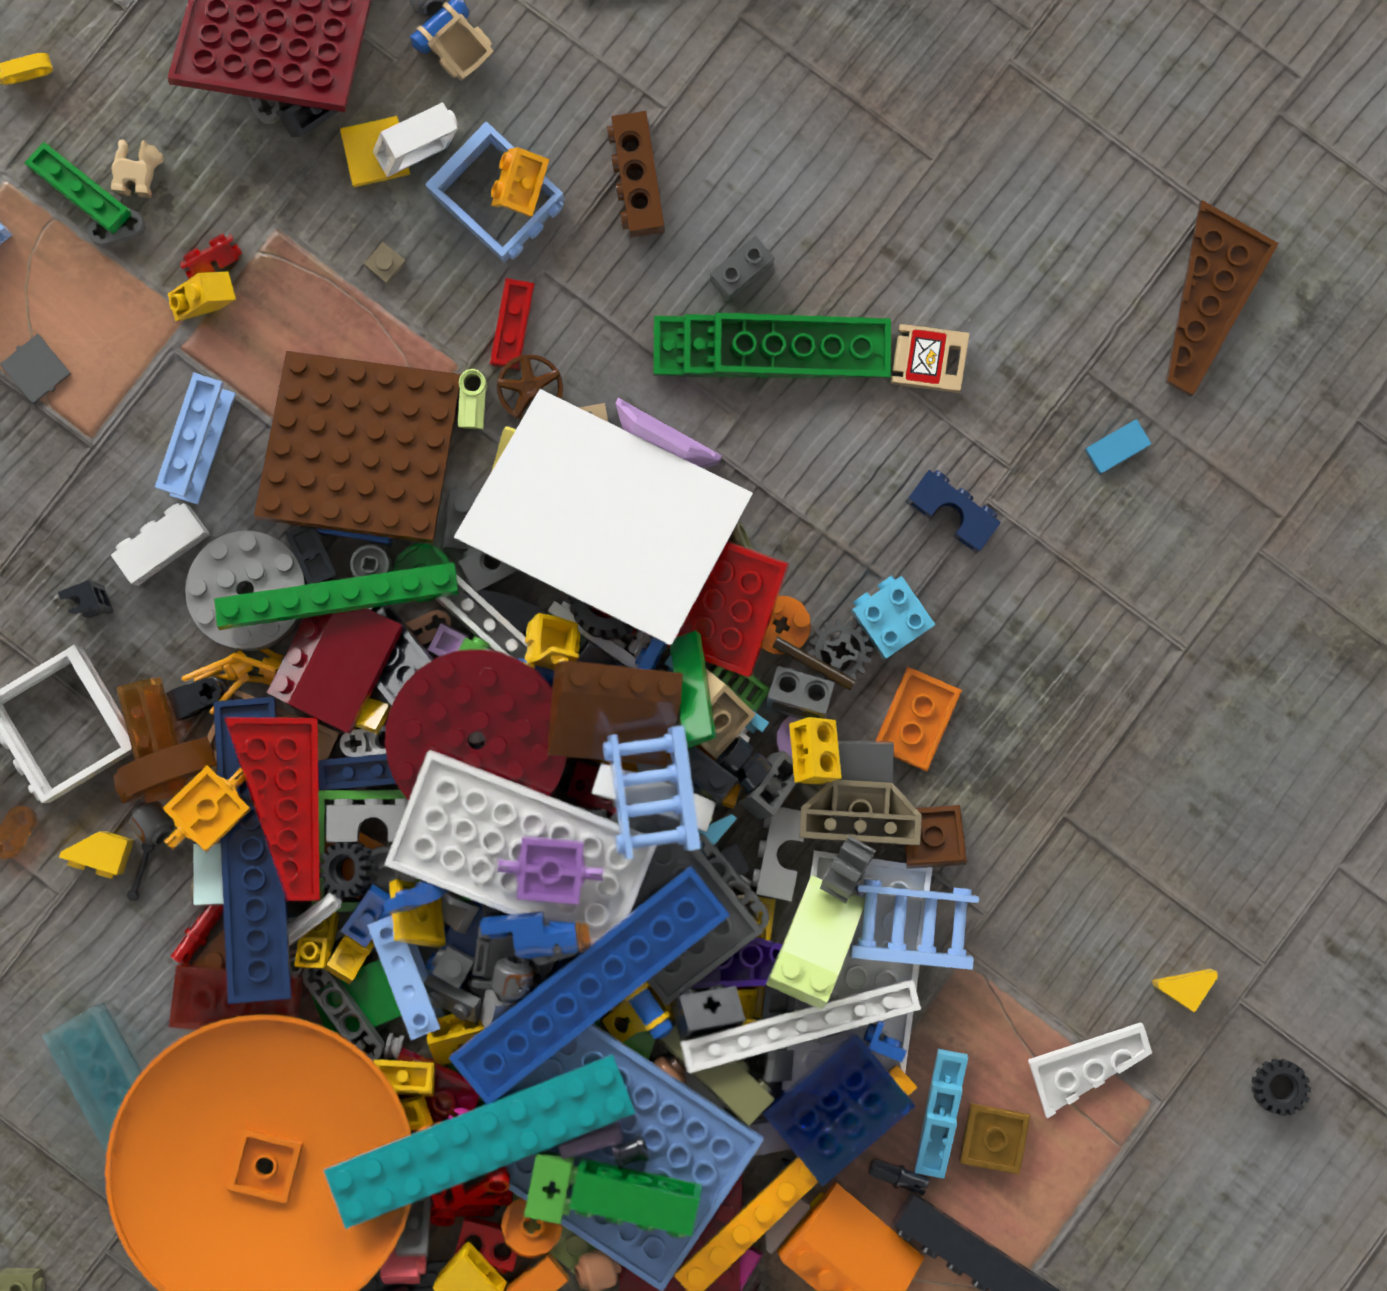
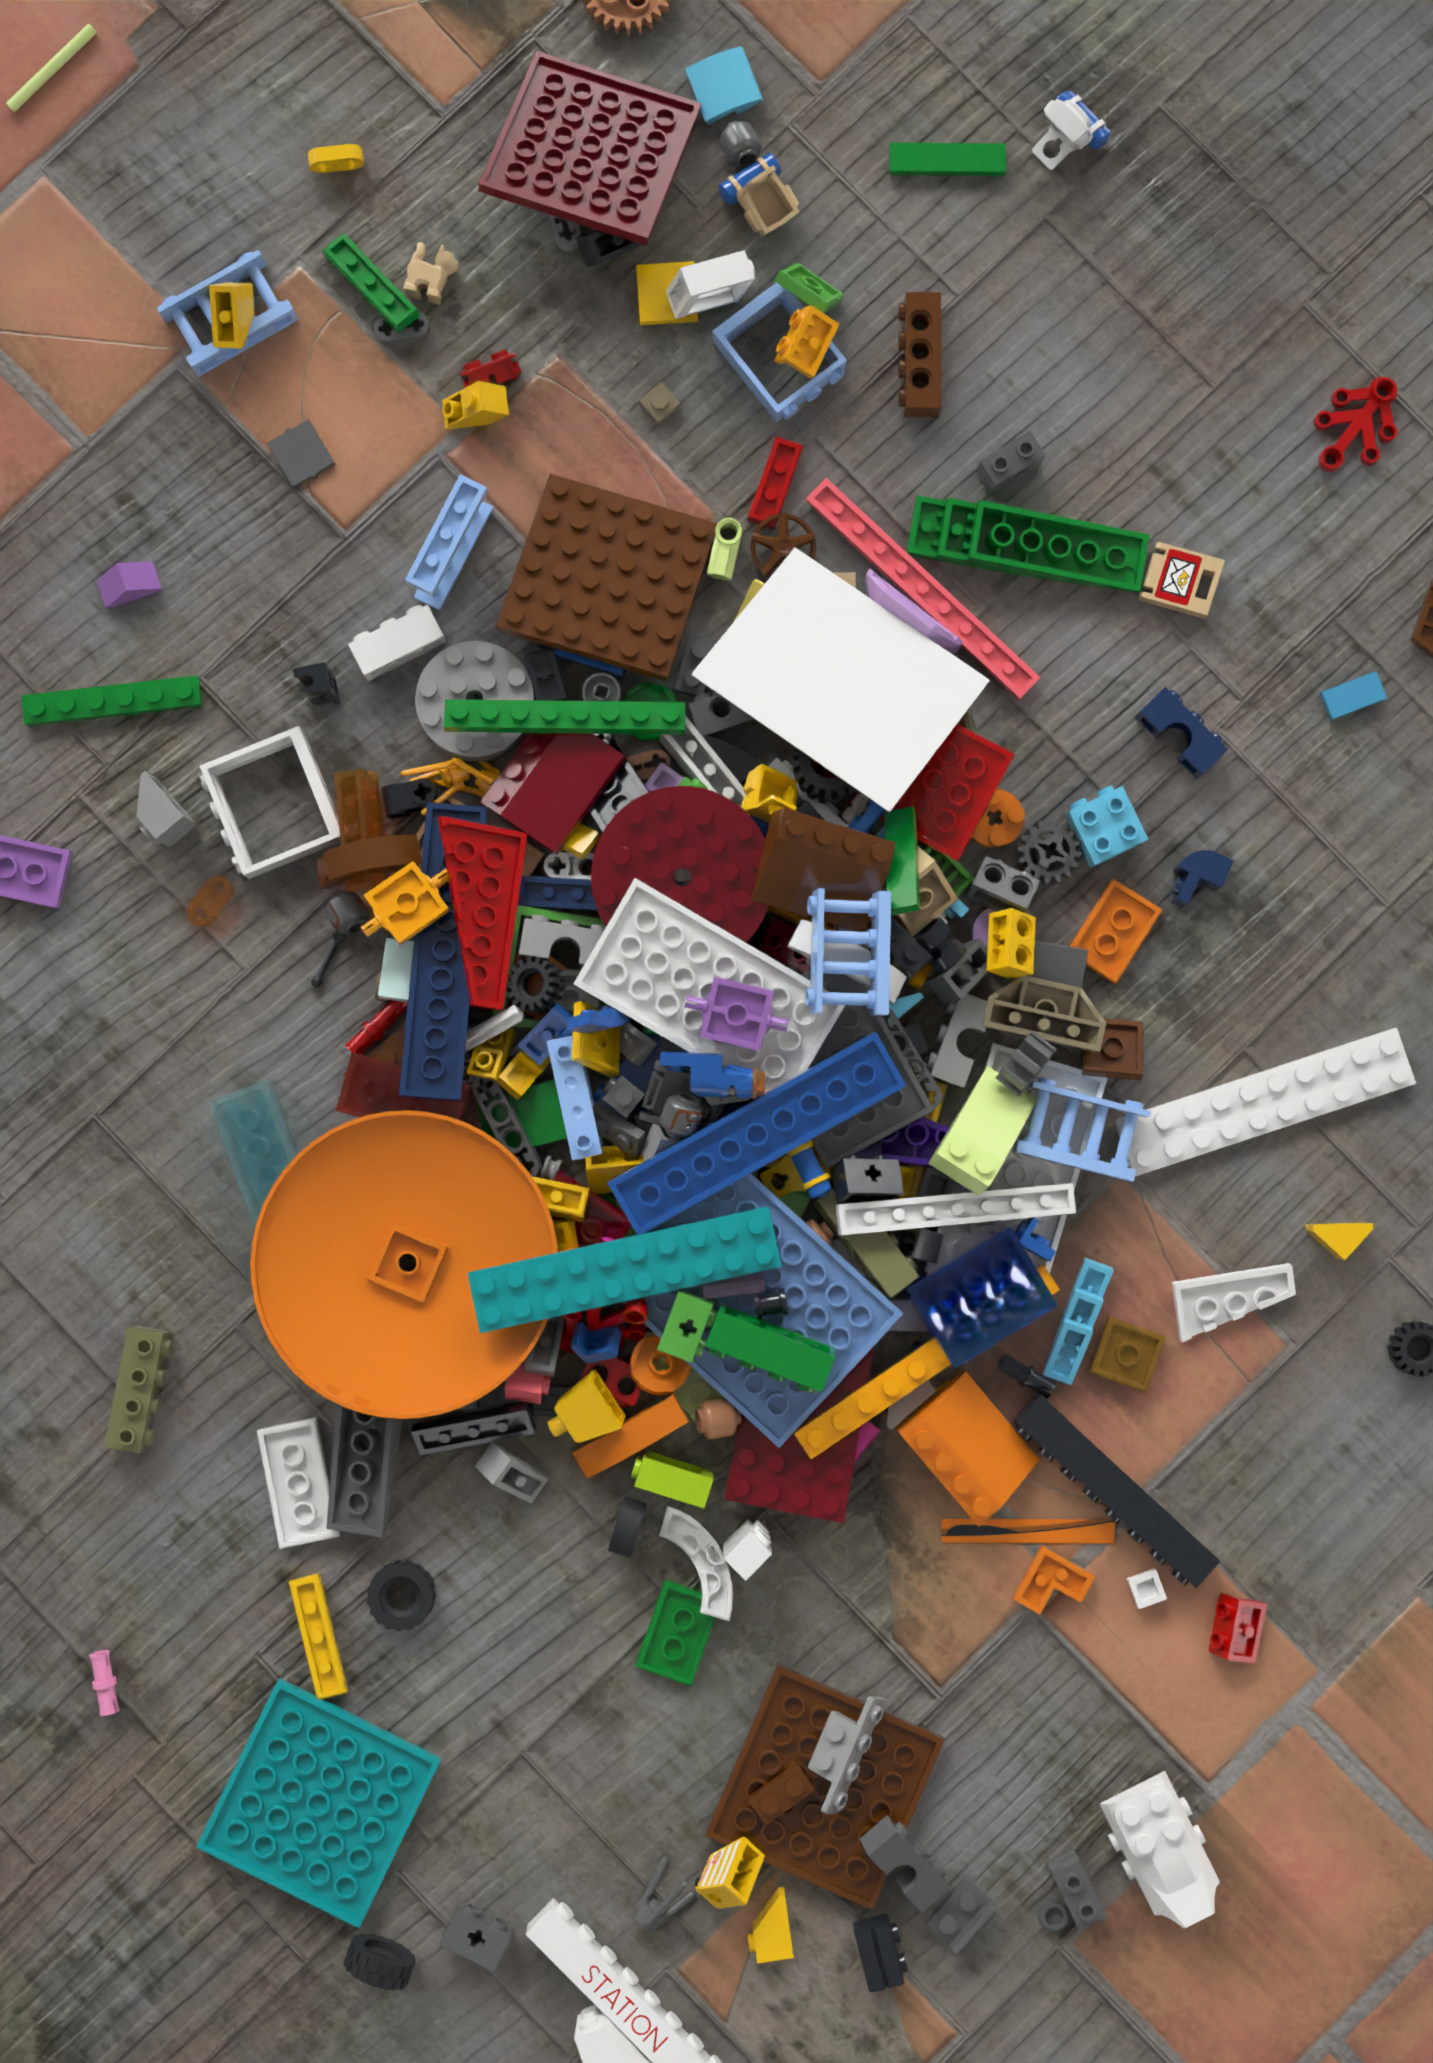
camera: 10 degrees right, 0 degrees up
yellow slope [59,831,134,879] -> none
dark brown bar [772,637,856,691] -> none
none -> blue bracket [571,1322,622,1364]
none -> bright green tile [774,263,844,313]
none -> coral plate [806,478,1041,701]
none -> white plate [1114,1027,1416,1176]
none -> dark blue brick [1171,850,1234,907]
none -> red plant [1313,377,1398,472]

